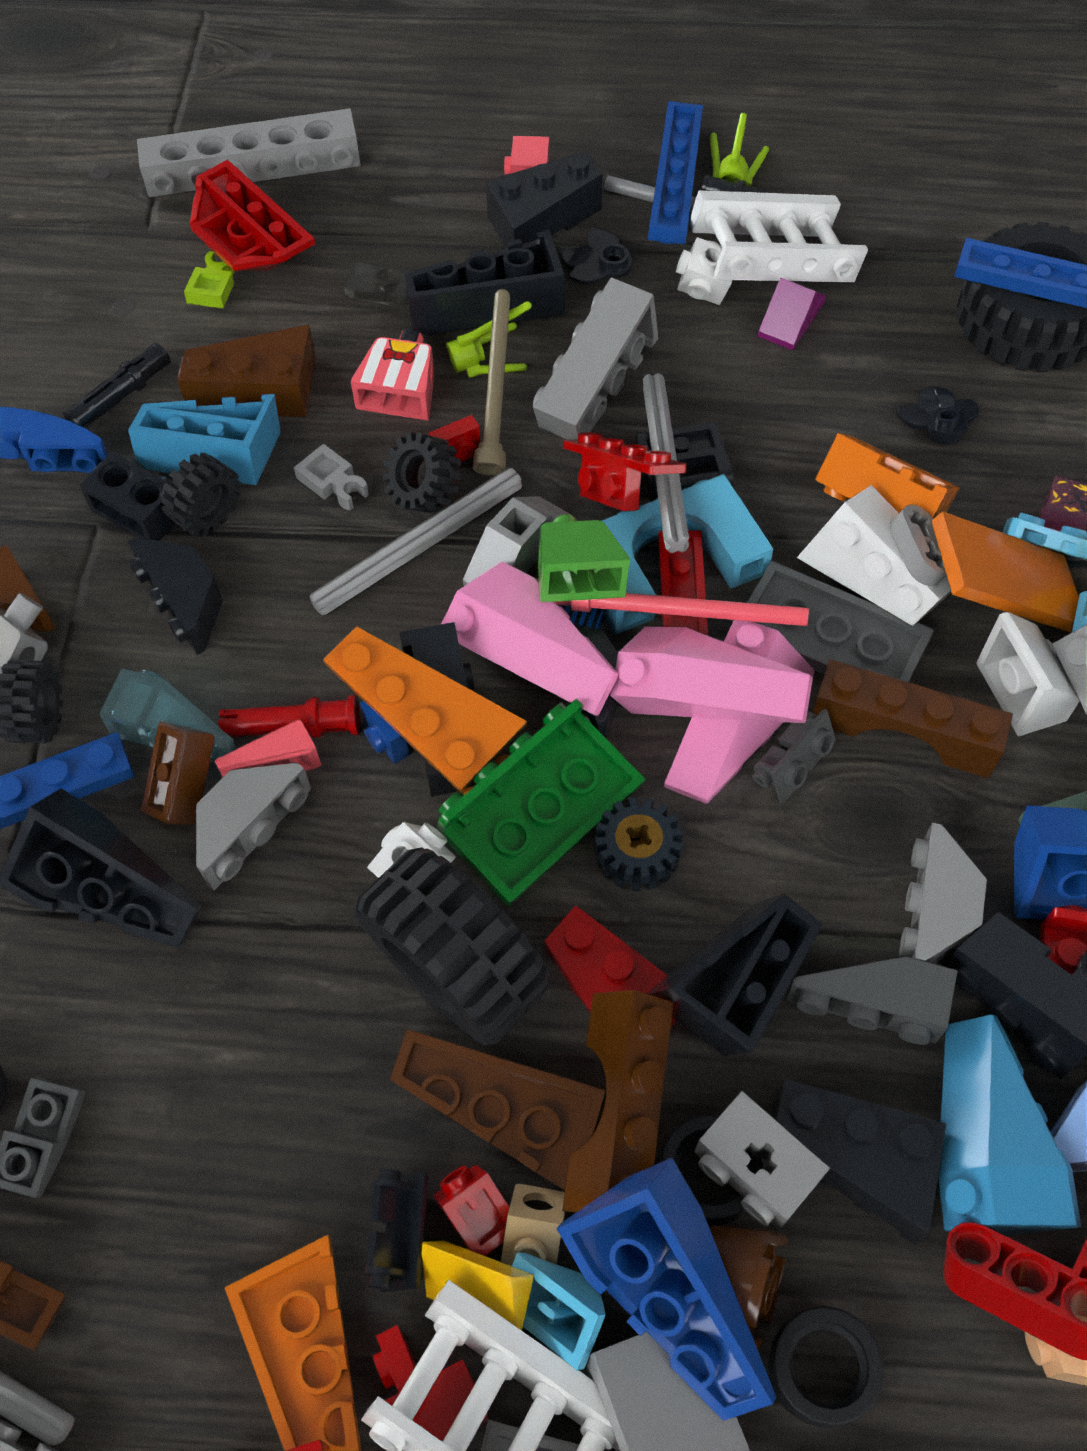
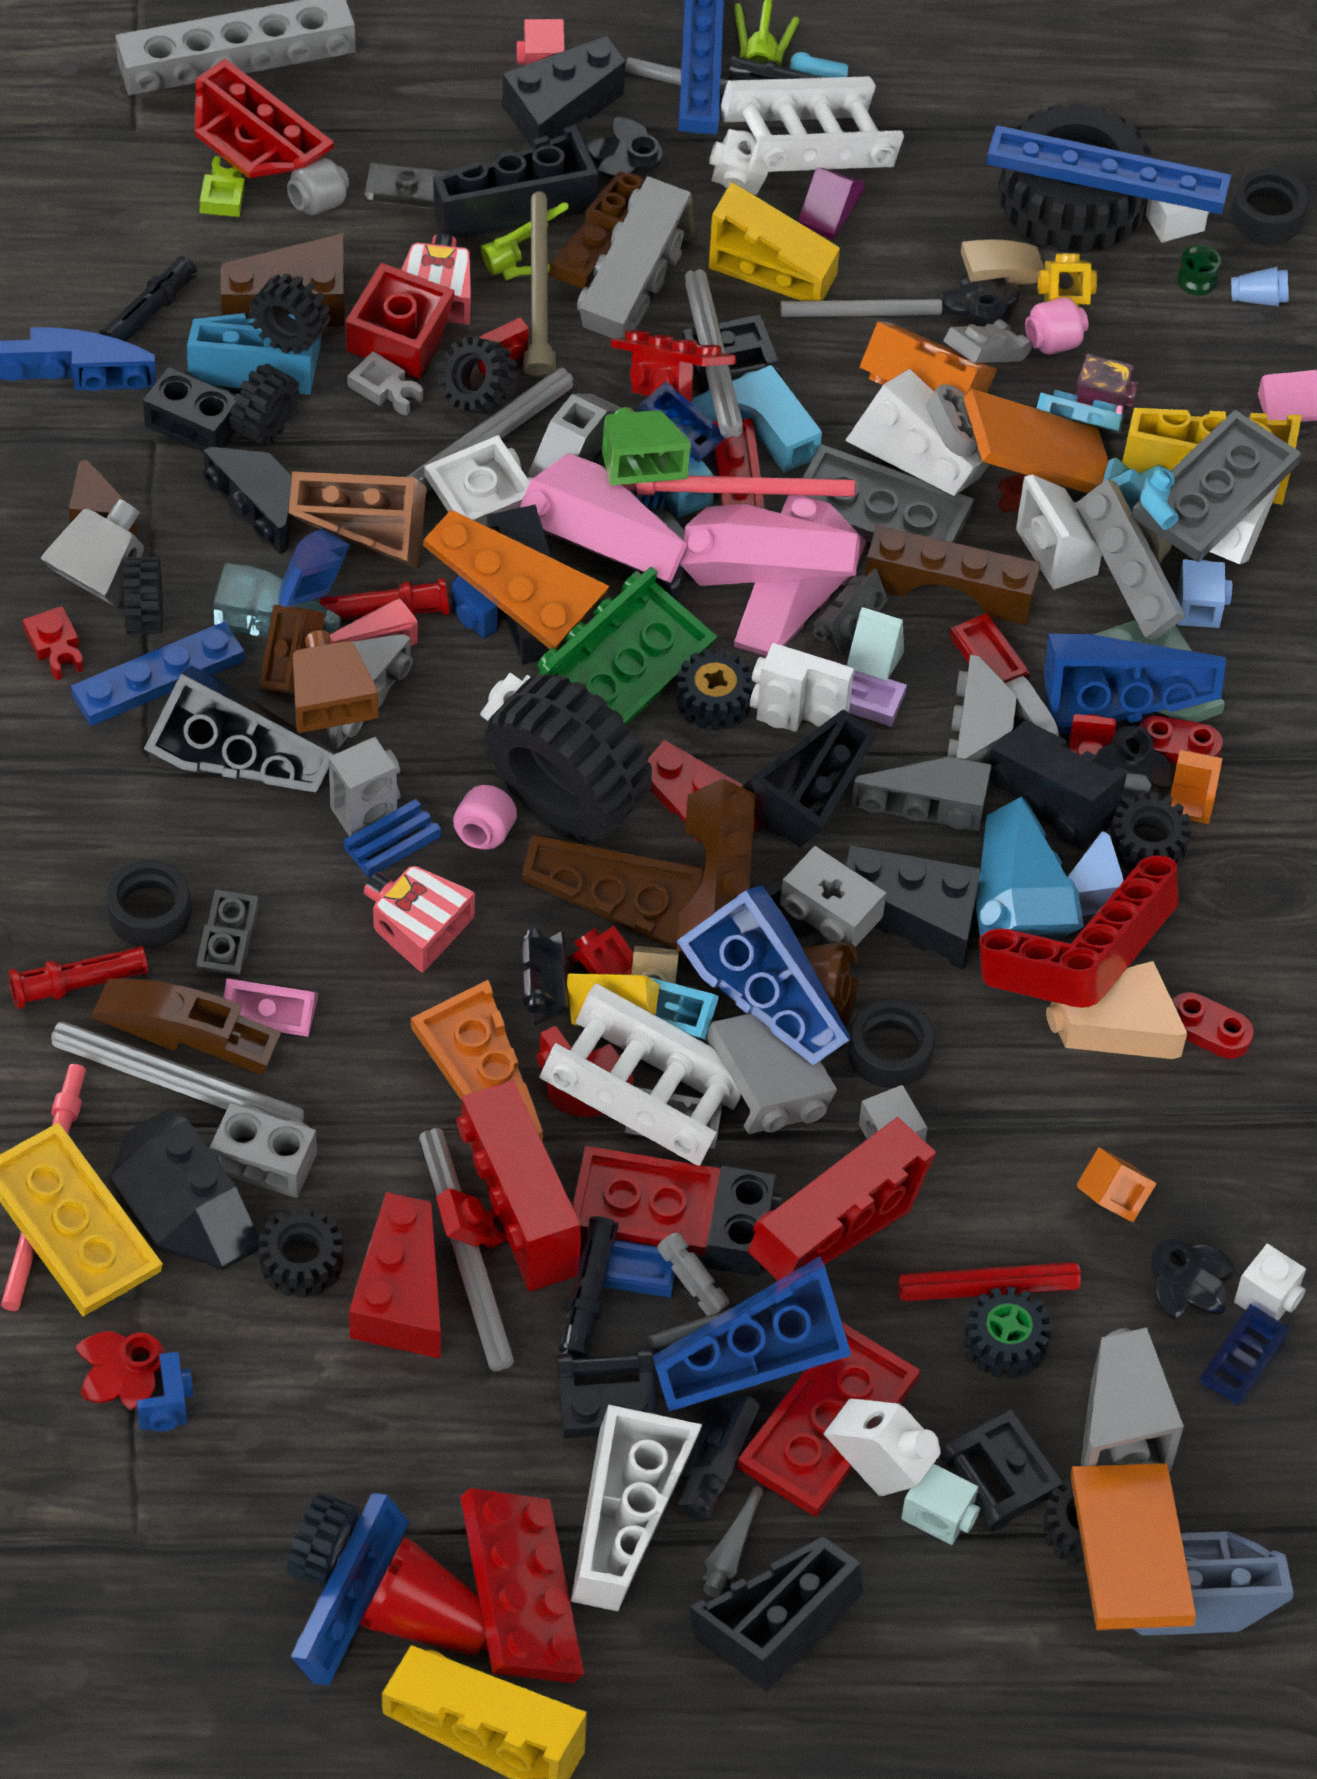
camera: 10 degrees left, 5 degrees down
none -> bright pink slope [223,979,318,1037]
none -> black tyre [249,273,330,354]
none -> blue slope [278,528,350,608]
none -> light grey head [287,157,349,216]
none -> nougat wedge [288,471,426,569]
none -> dark orange torso [293,630,378,733]
none -> light grey brick [329,737,401,836]
none -> blue tile [344,799,441,878]
none -> red slope [345,263,455,379]
none -> coral torso [364,866,475,973]
none -> white plate [424,435,533,525]
none -> bright pink head [453,785,517,850]
none -> reddish brown slope [549,171,645,289]
none -> clear blue slope [636,381,726,463]
none -> yellow wedge [709,182,840,301]
none -> white plate [749,643,854,732]
none -> light grey bar [780,299,942,317]
none -> medium azure arm [790,52,848,78]
none -> lavender plate [826,659,907,727]
none -> light aqua slope [847,607,904,681]
none -> light grey plate [943,319,1033,363]
none -> red tile [950,613,1030,683]
none -> tan slope [961,240,1045,286]
none -> clear red plate [998,474,1026,513]
none -> light grey beam [1005,677,1059,736]
none -> bright pink head [1025,298,1088,355]
none -> yellow brick [1038,253,1097,308]

